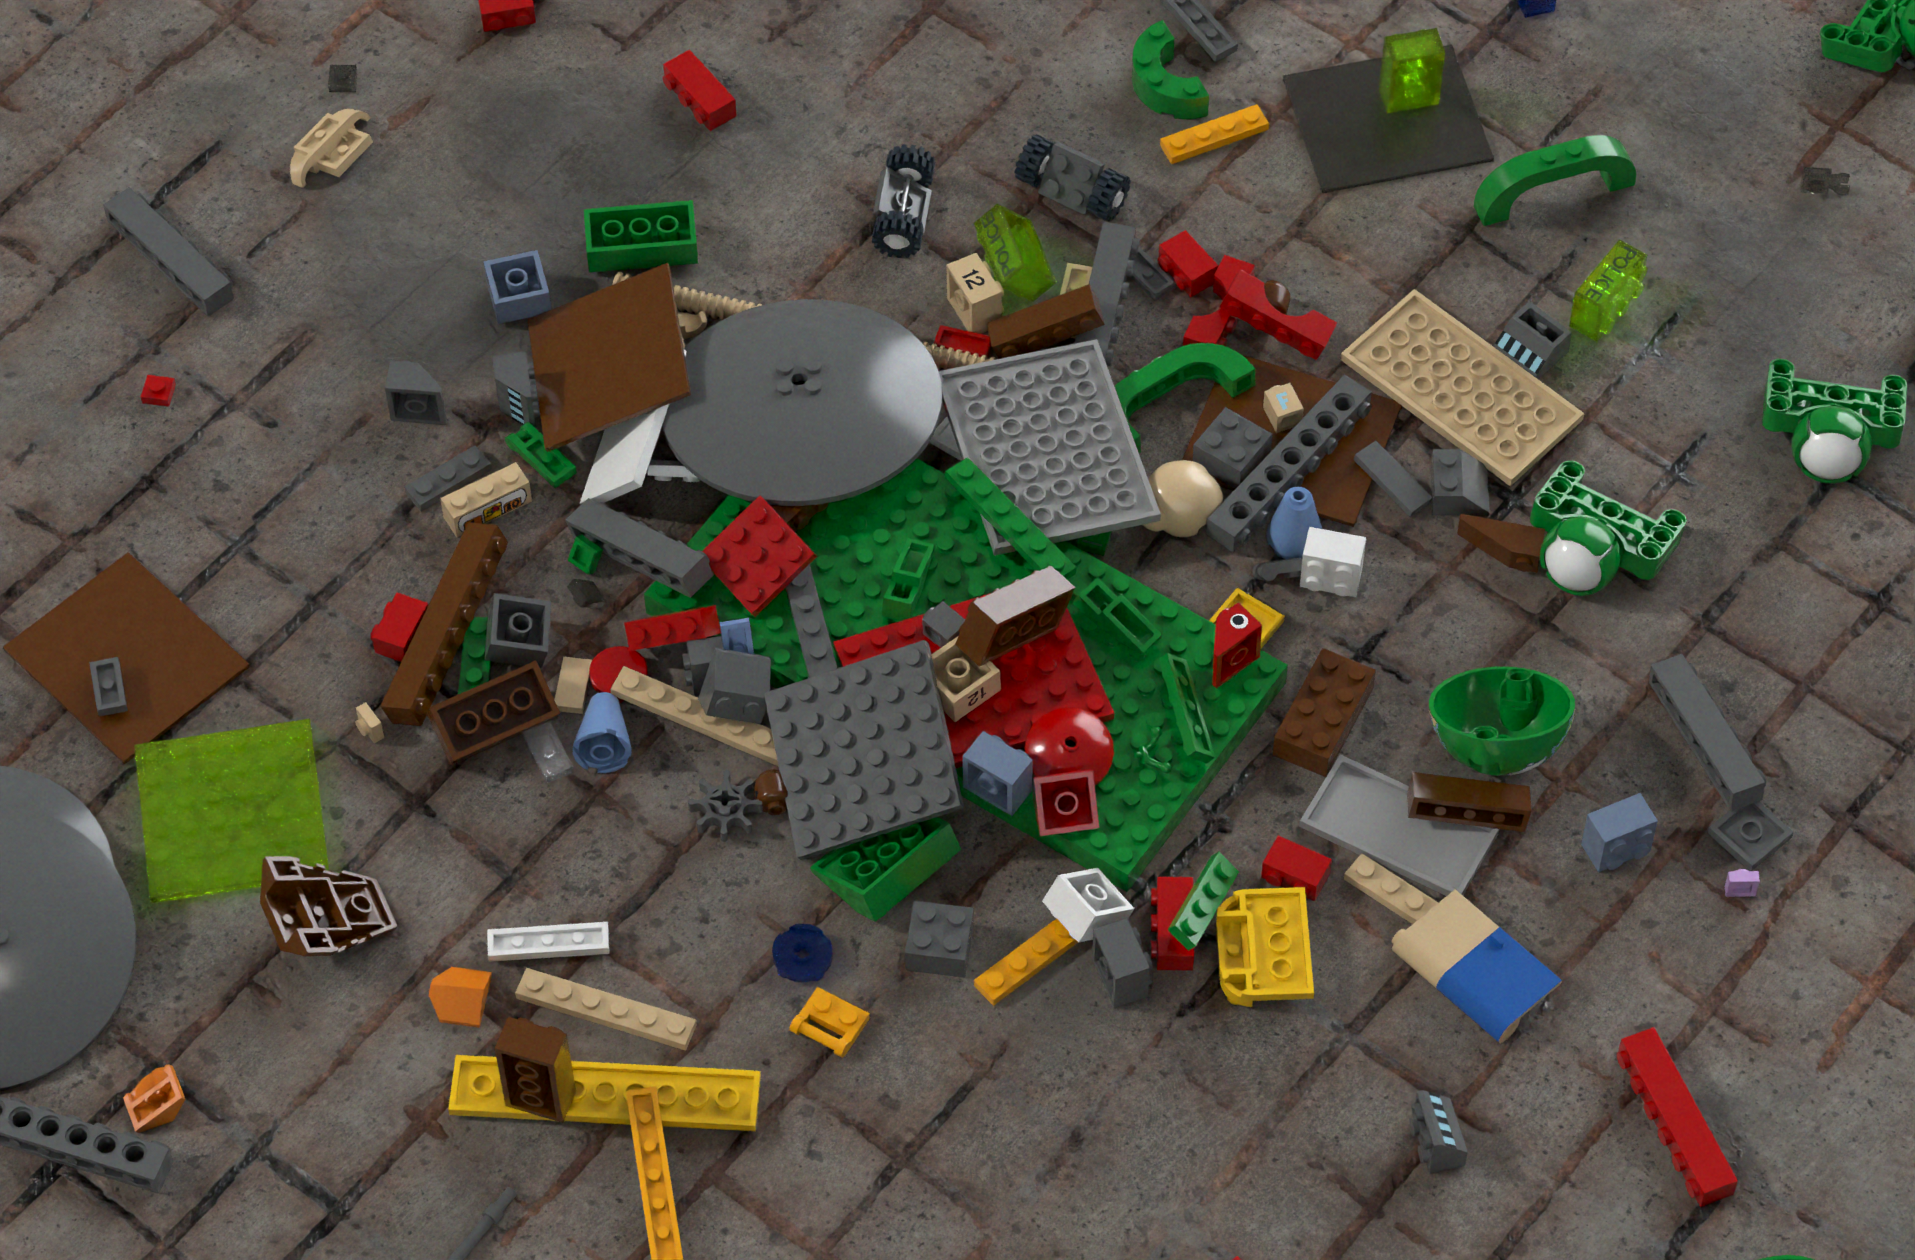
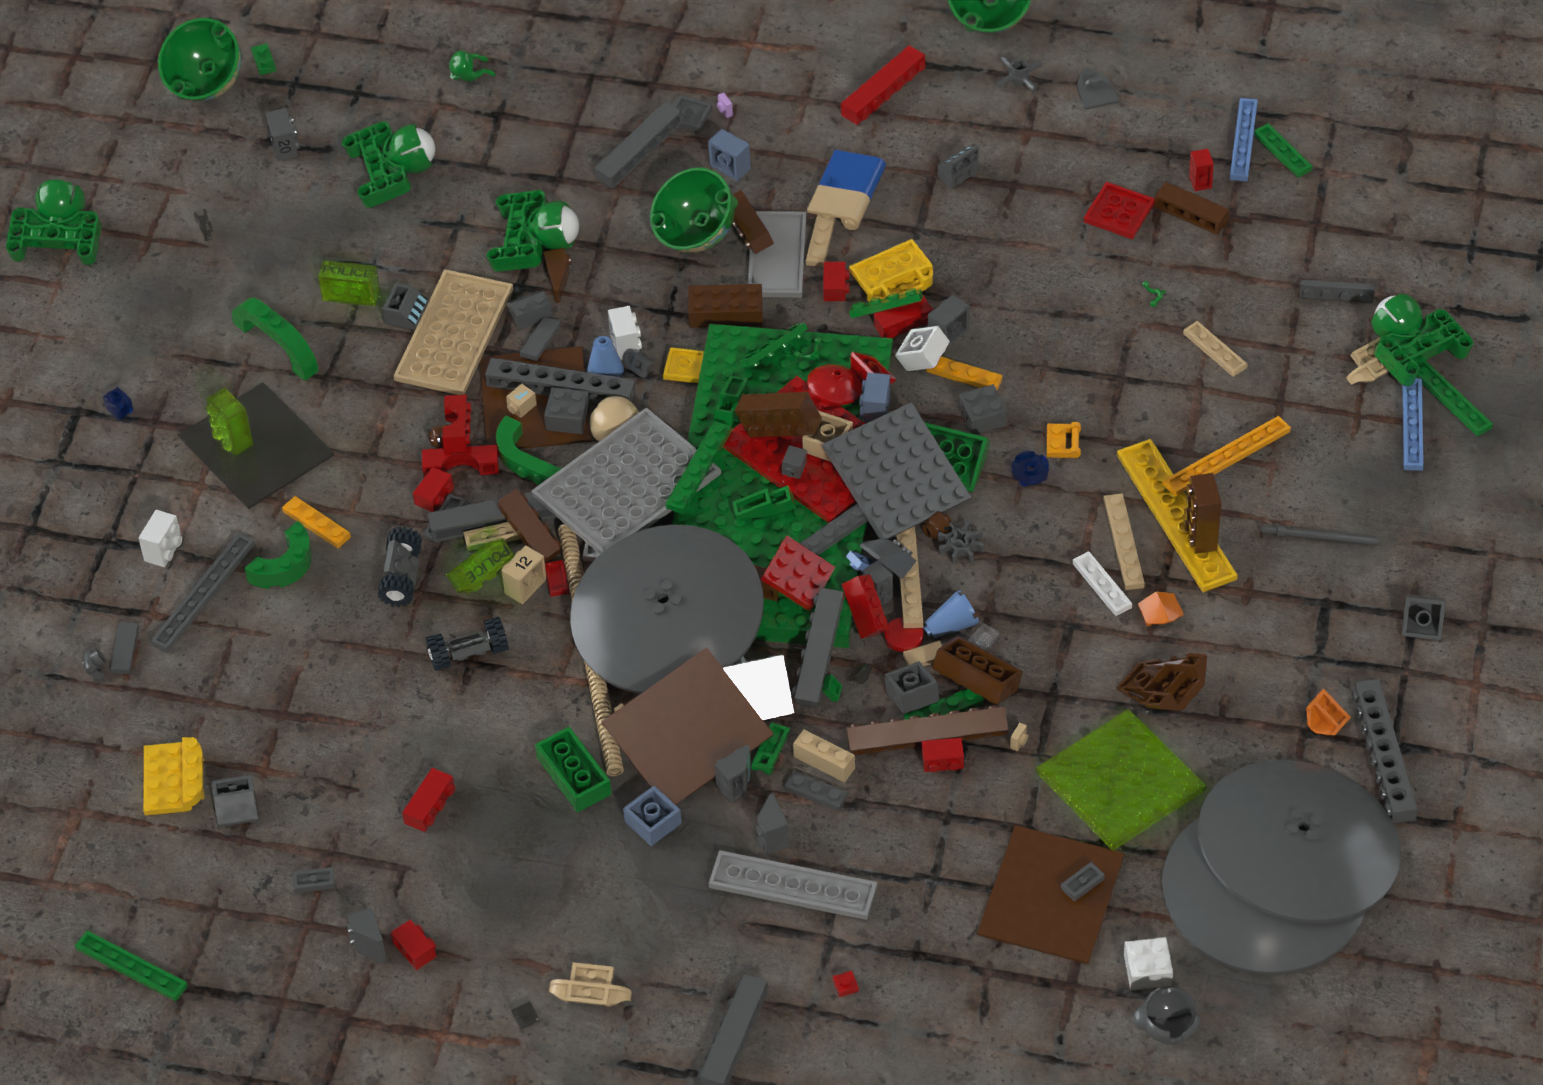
camera: 115 degrees left, 5 degrees down
red slope [1212,602,1262,688] -> none
none -> light grey plate [709,850,877,920]

